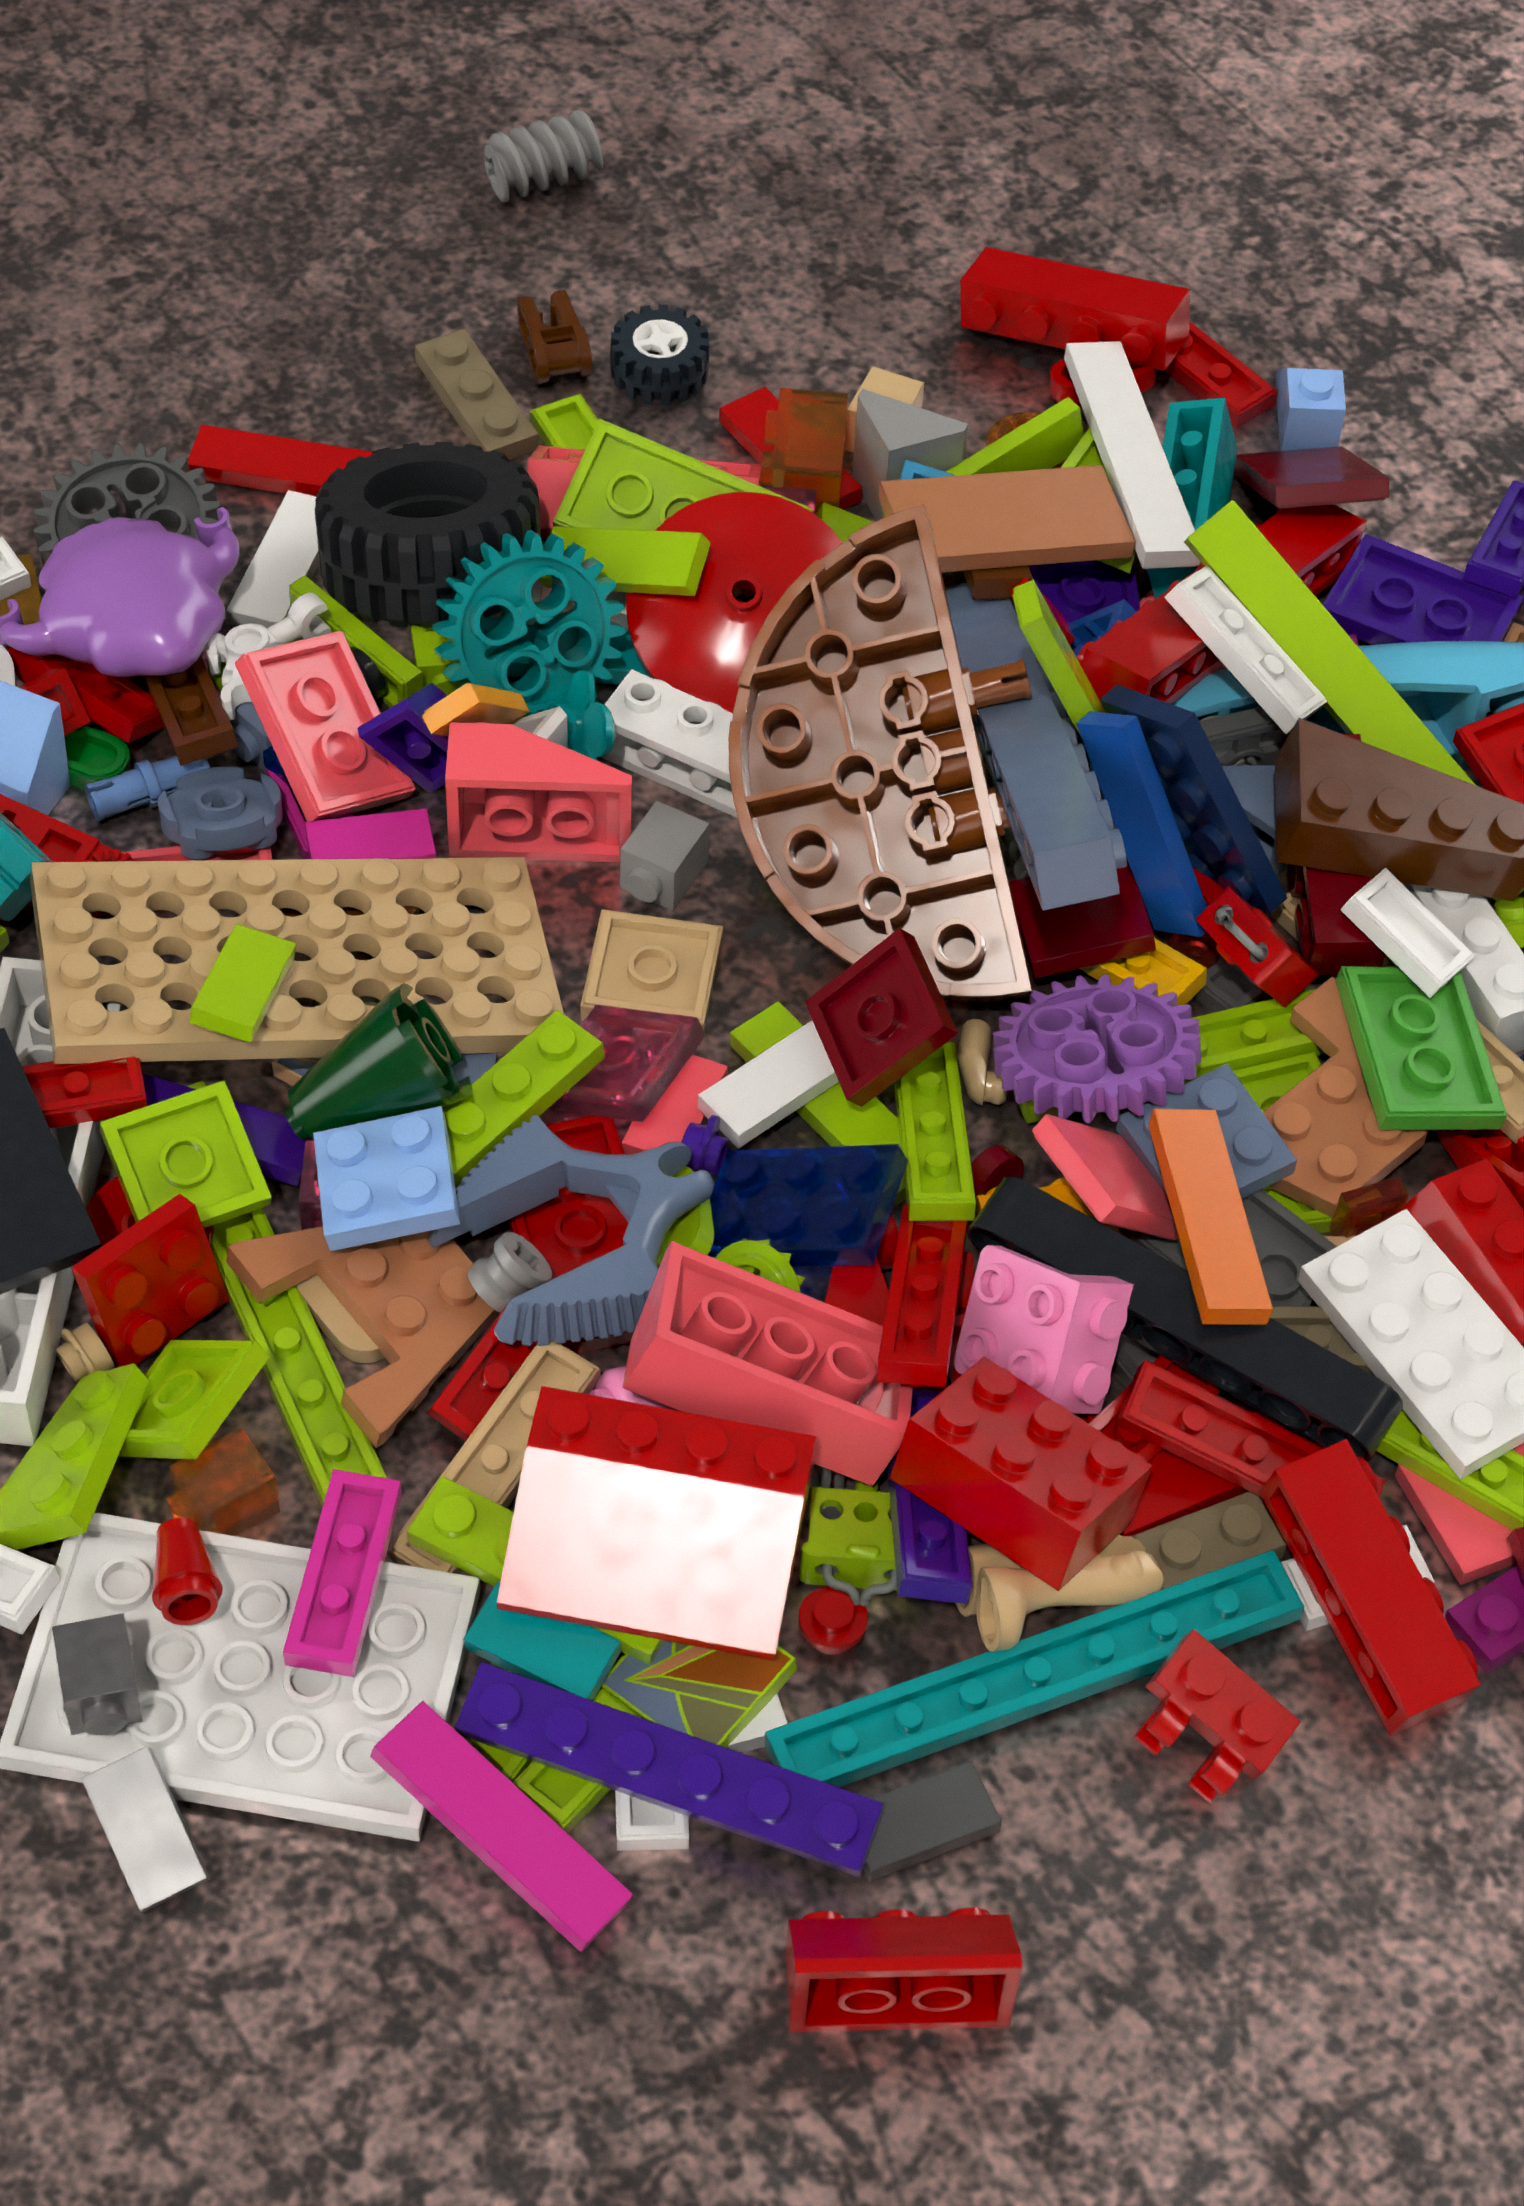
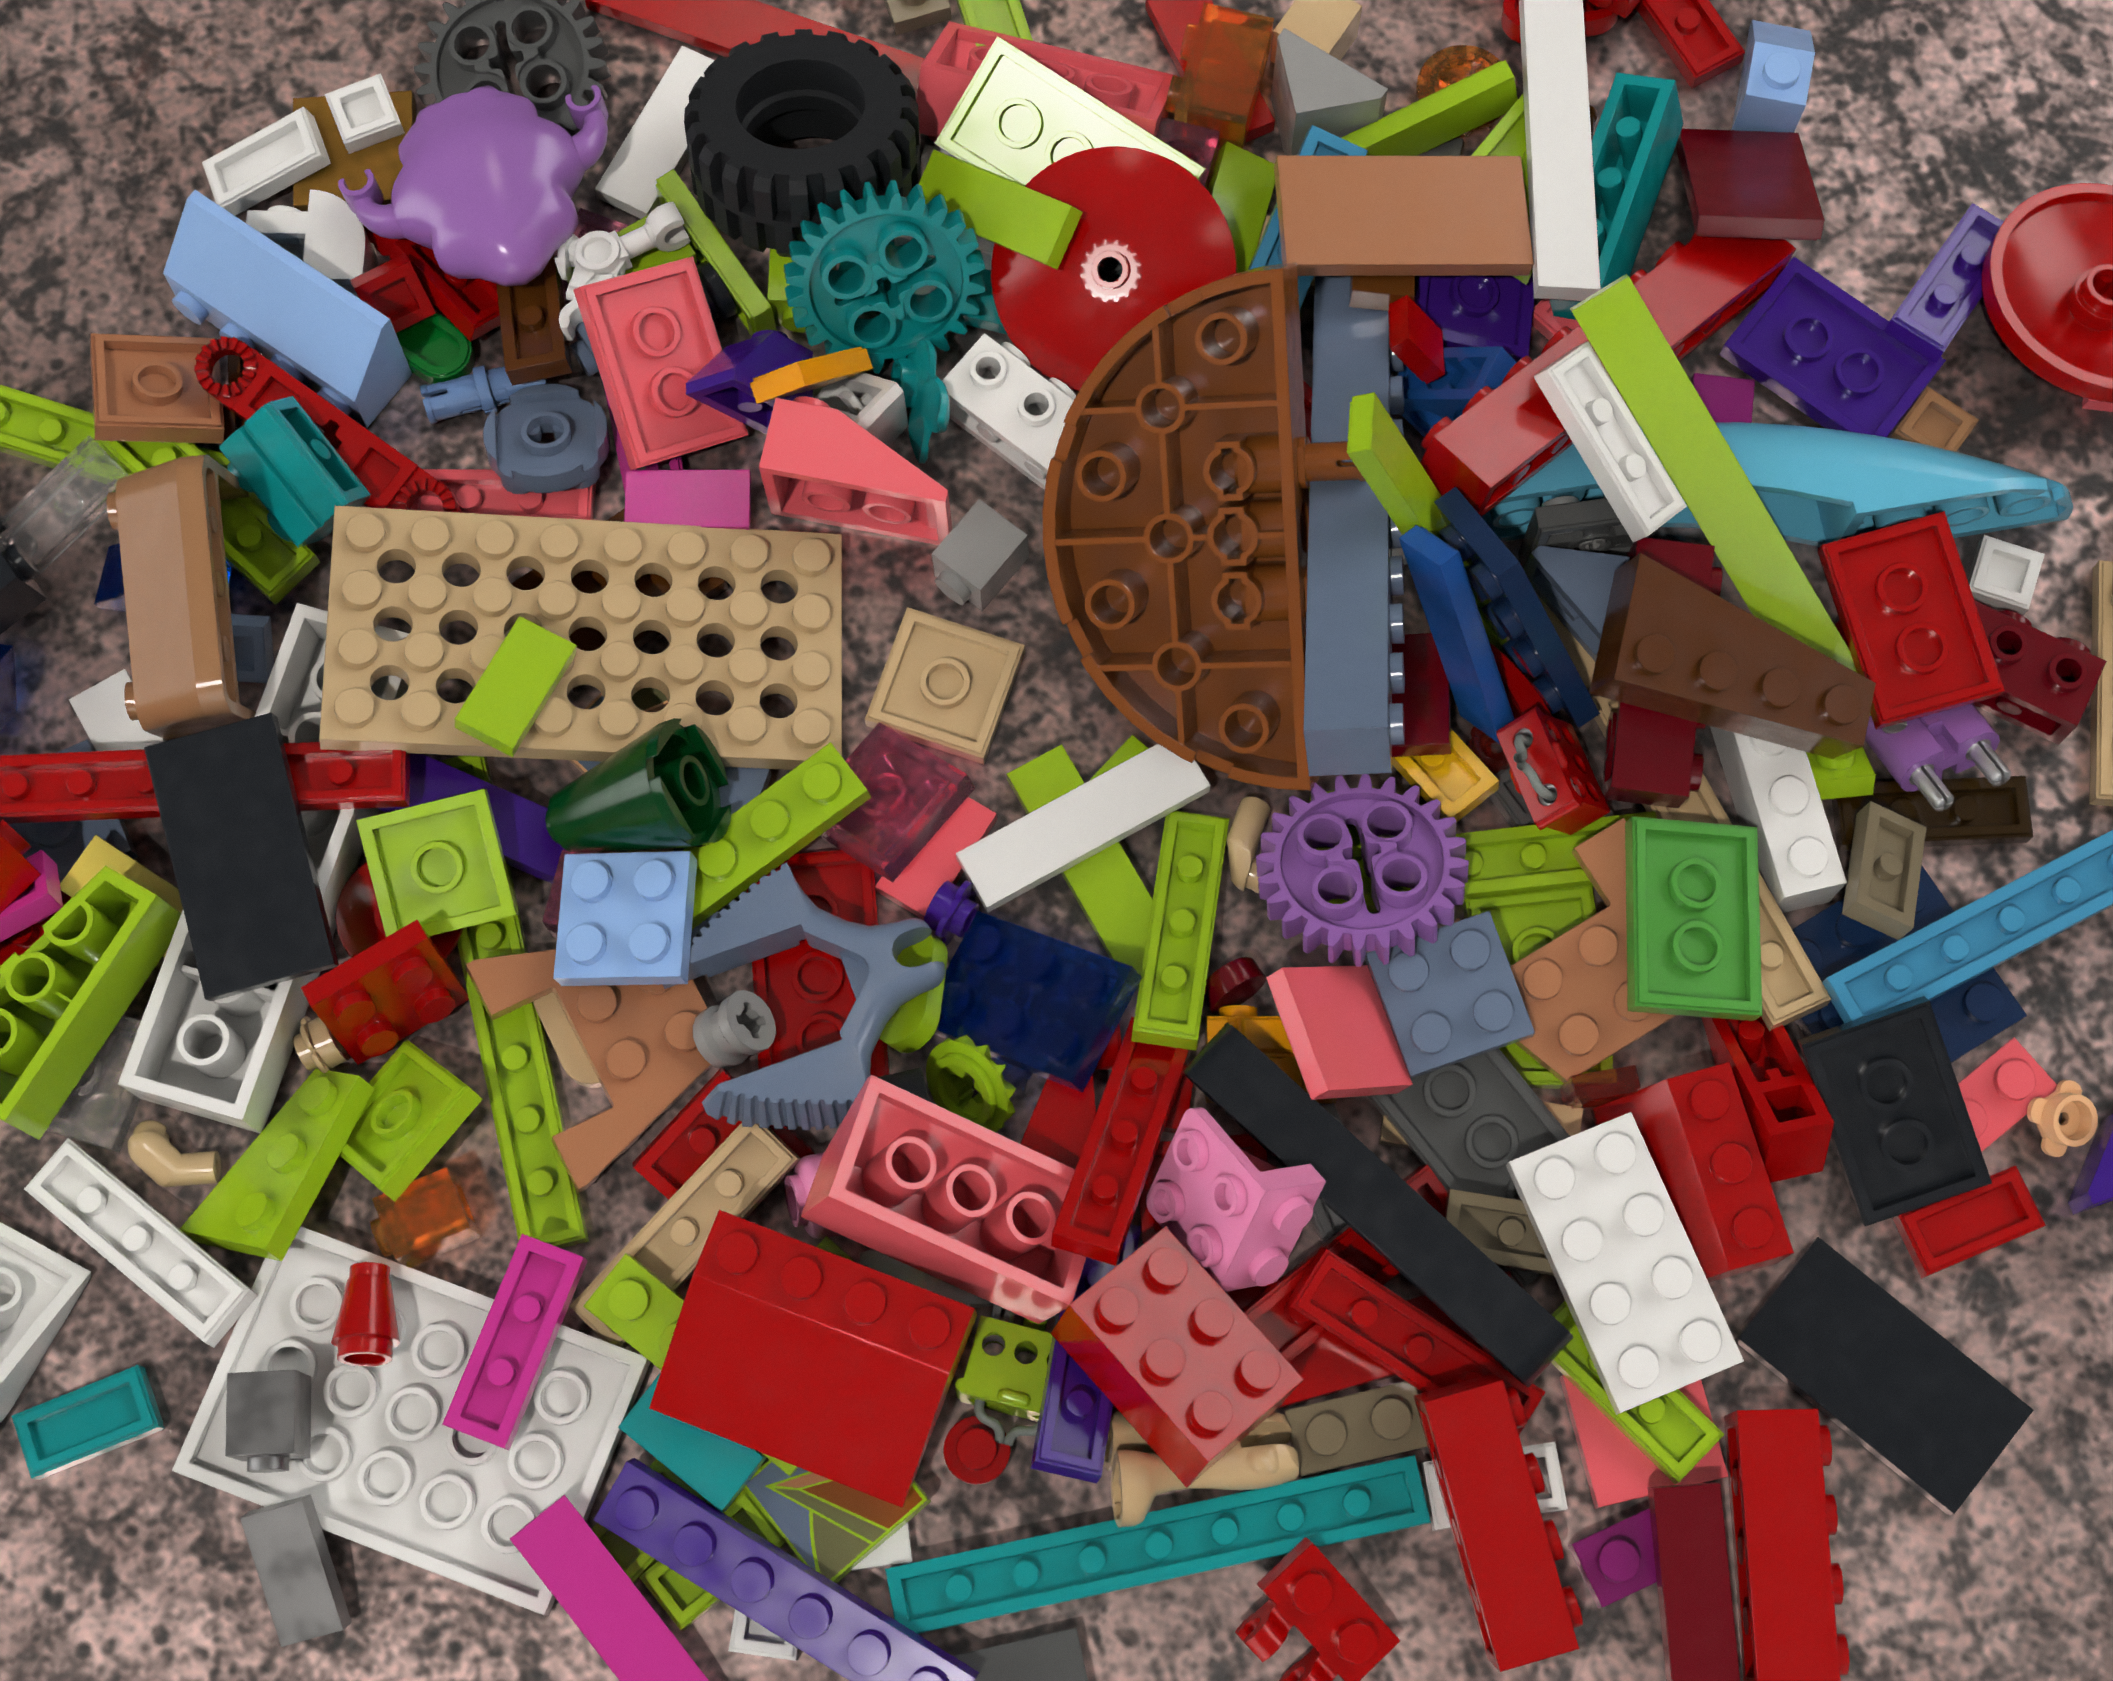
camera: 15 degrees right, 20 degrees up
dark red tile [805,928,959,1107] -> none
orange tile [1148,1108,1273,1325] -> none
white tile [1340,868,1475,998] -> none

